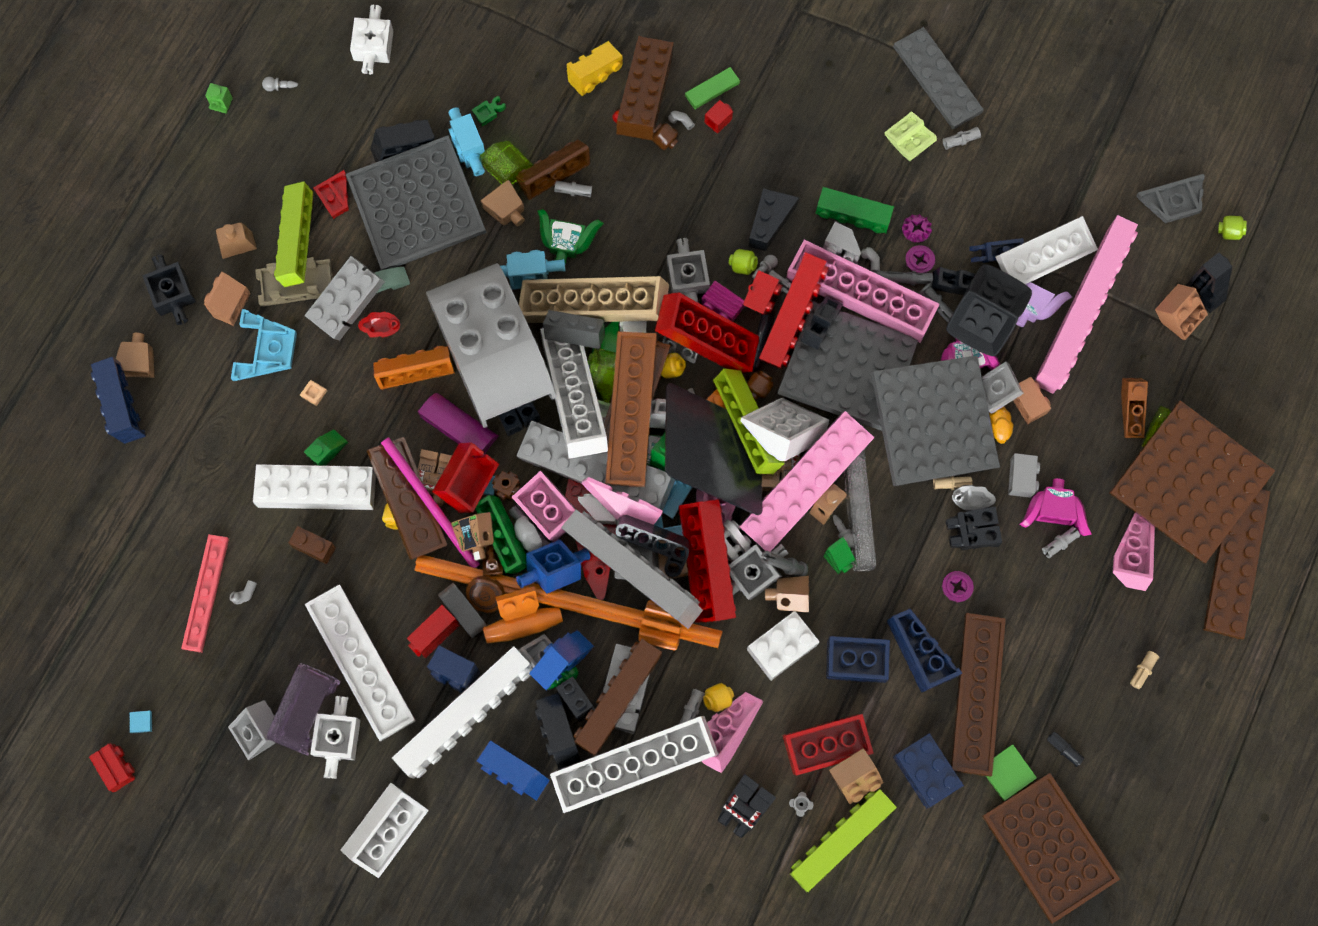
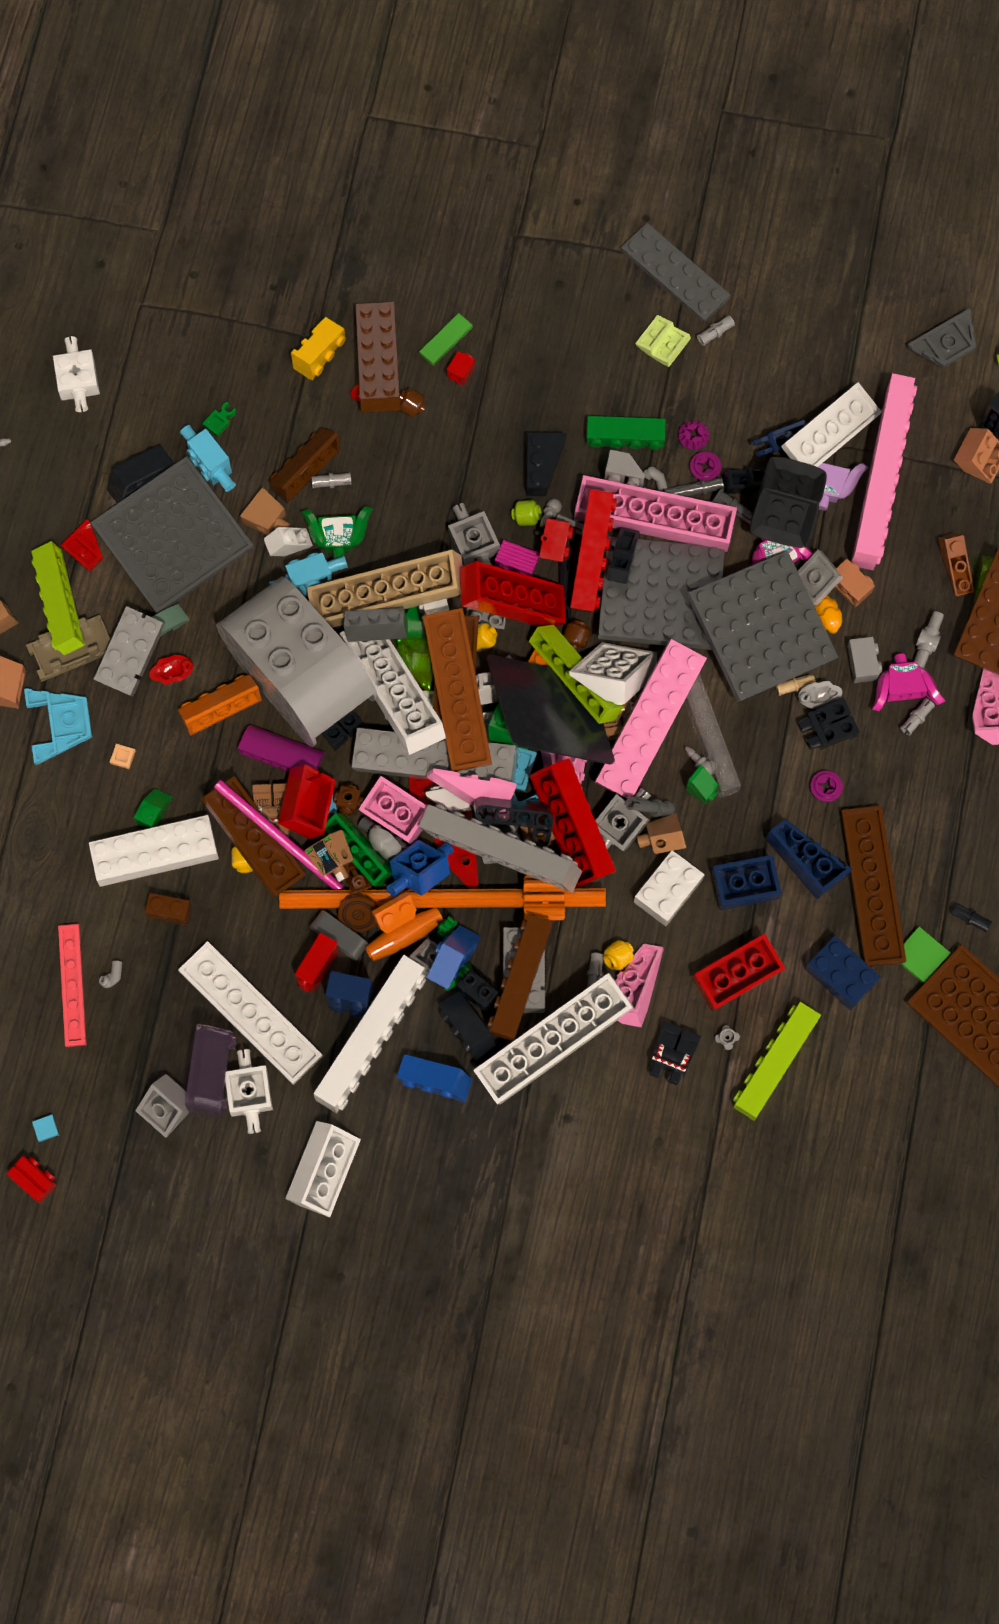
camera: 15 degrees left, 0 degrees up
clear neon green slope [480,141,533,185] -> none
light grey arm [668,111,695,130] -> none
white brick [723,520,752,563] -> none
medium nougat torso [809,483,847,525] -> none
medium nougat piece [829,748,884,804] -> none
none -> white slope [264,527,313,556]
none -> green plate [437,916,457,941]
none -> light grey pin [914,611,944,668]

